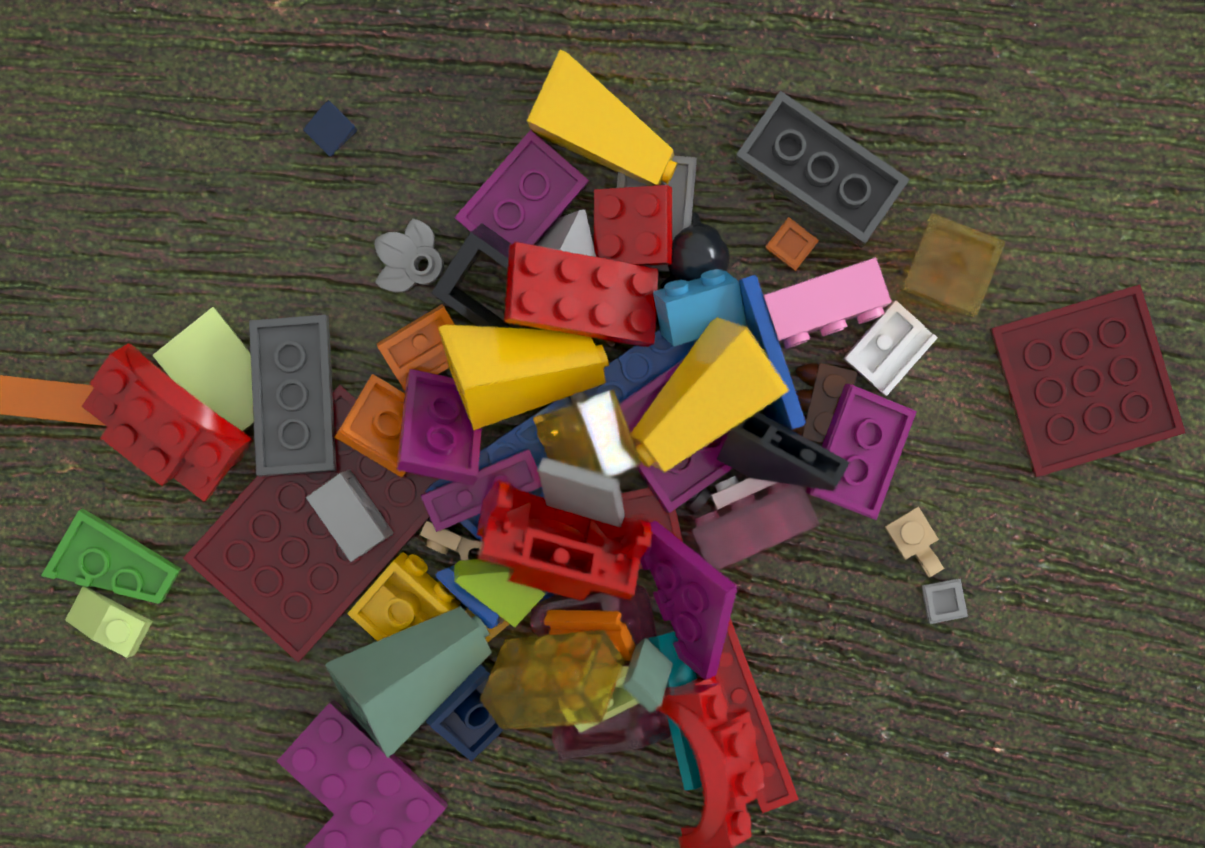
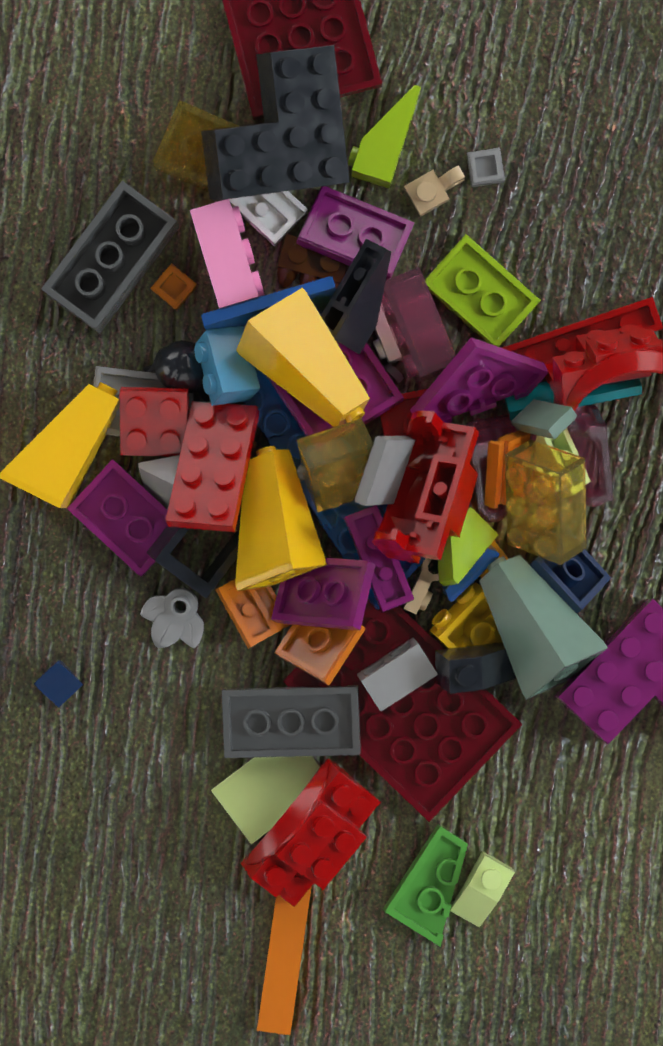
camera: 90 degrees left, 0 degrees up
none -> black brick [201,45,349,200]
none -> lime slope [348,85,421,189]
none -> lime tile [421,234,541,347]
none -> black slope [435,642,516,694]

